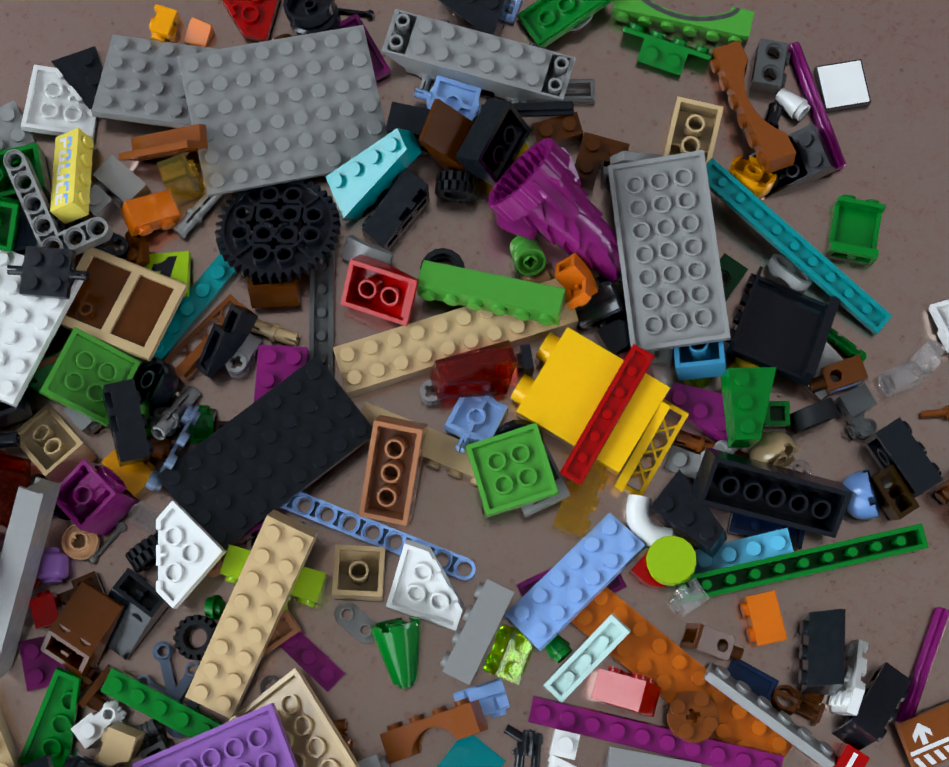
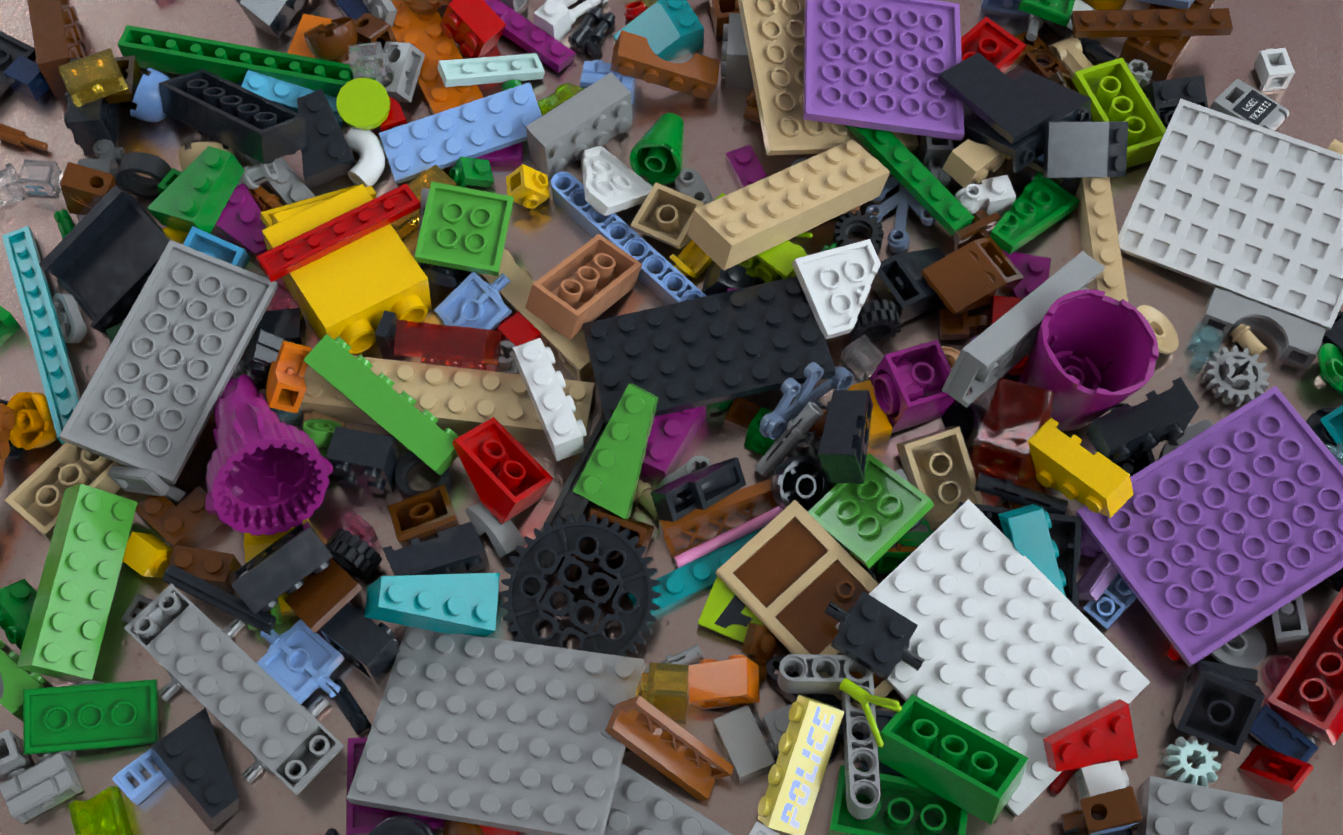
camera: 155 degrees left, 15 degrees down
none -> bright green brick [16,483,137,682]
none -> clear yellow brick [58,48,128,107]
none -> yellow brick [123,532,173,578]
none -> reddish brown cylinder [304,16,358,63]
none -> black brick [325,426,401,494]
none -> black axle [329,678,371,735]
none -> clear pink plate [343,509,378,546]
none -> light grey brick [374,41,425,103]
none -> reddish brown slope [388,484,460,548]
none -> green bracket [449,156,495,188]
none -> red brick [497,311,542,346]
none -> yellow brick [506,164,550,210]
none -> white brick [513,338,587,461]
none -> bright green wedge [573,383,659,519]
none -> yellow bracket [669,240,713,280]
none -> bright pink bar [673,506,783,568]
none -> lime plant [839,678,902,747]

